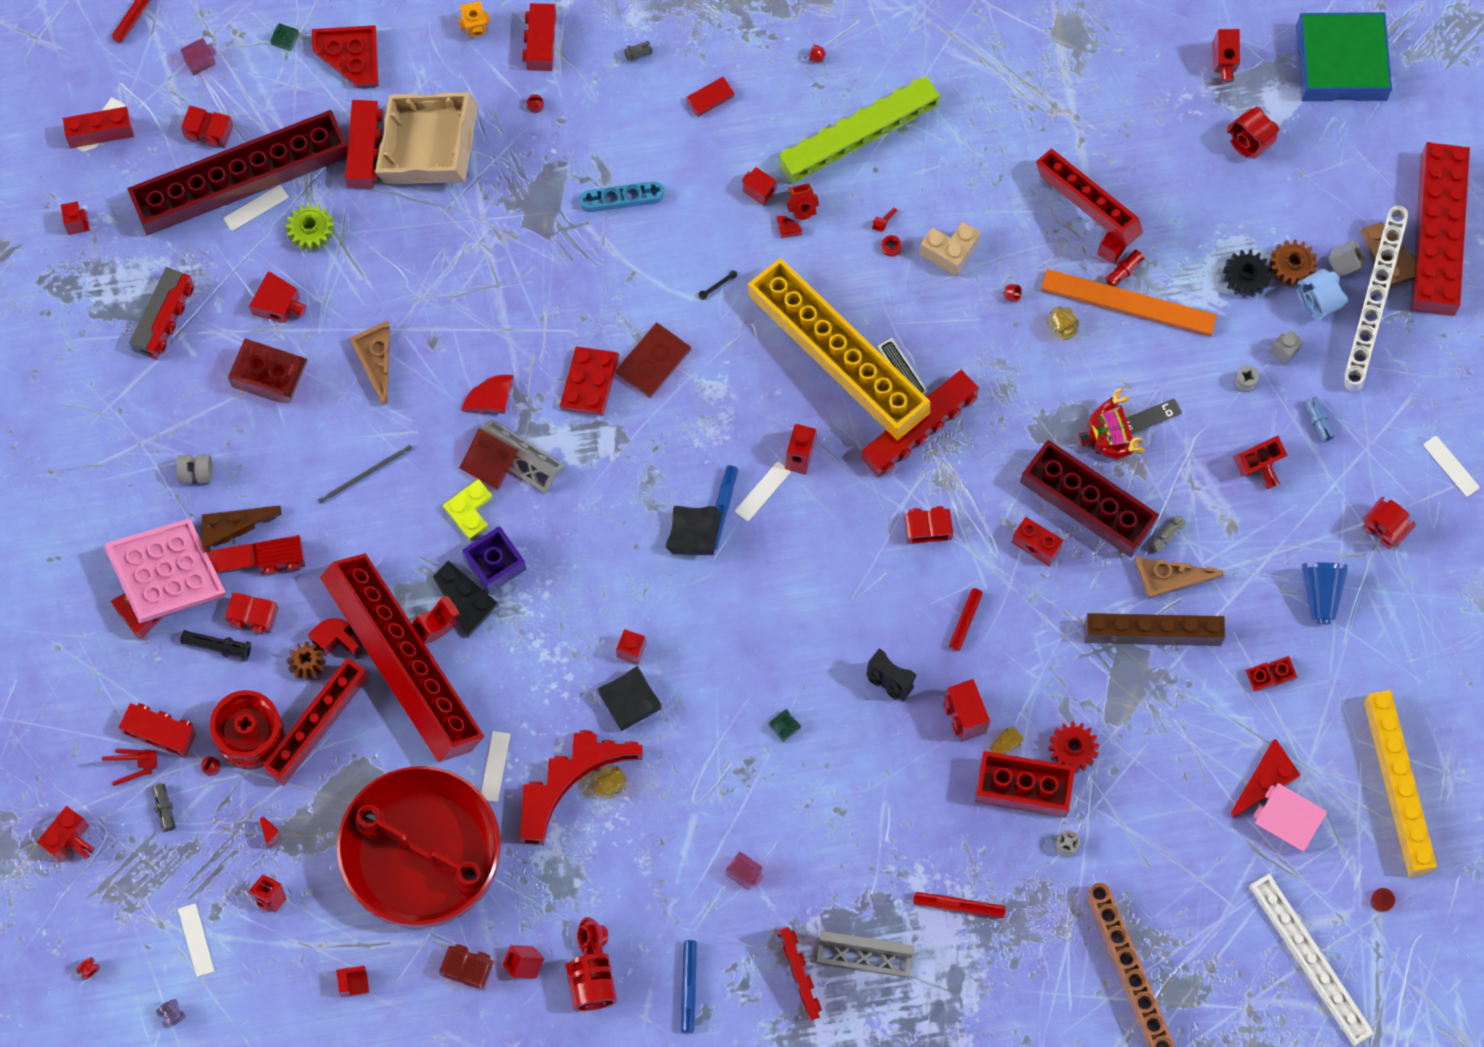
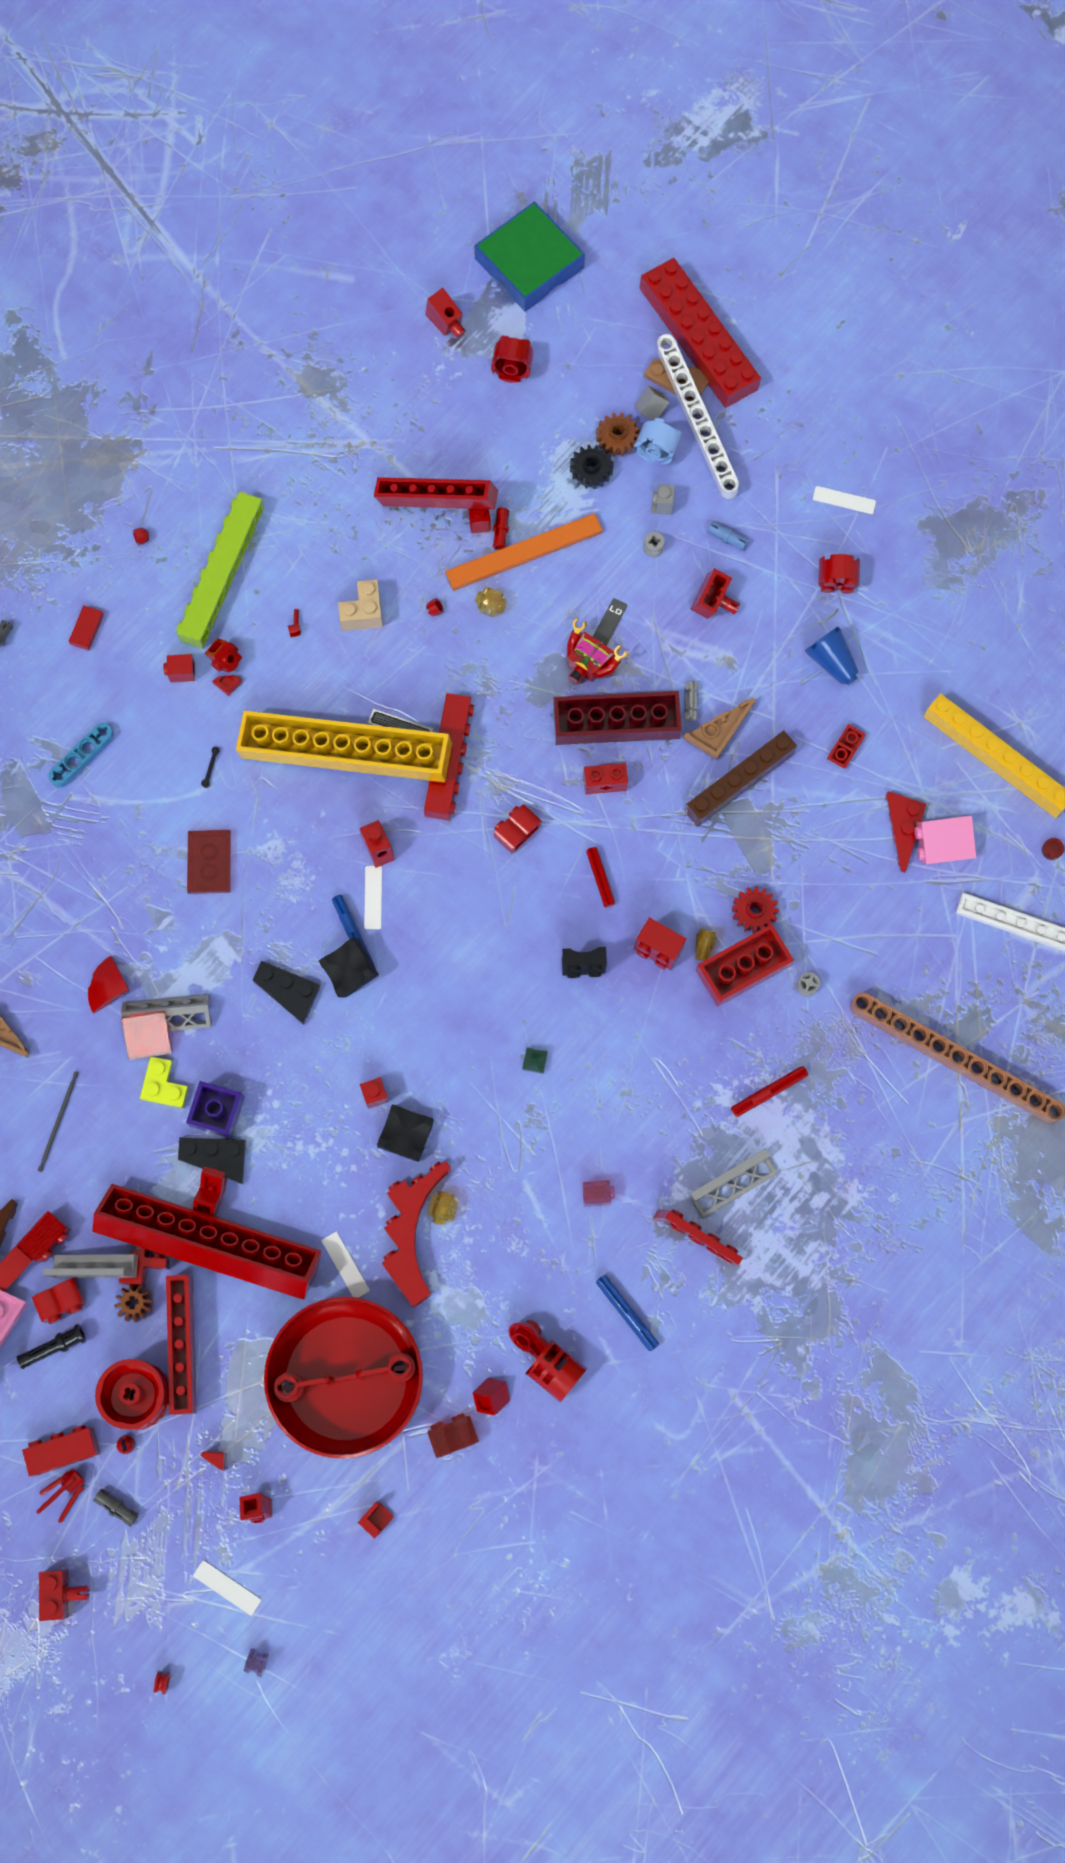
camera: 40 degrees left, 5 degrees up
red plate [560,346,619,416] -> none
red bush [882,235,901,257] -> none
none -> light grey fence [43,1254,138,1278]
none -> black wing [253,961,321,1025]

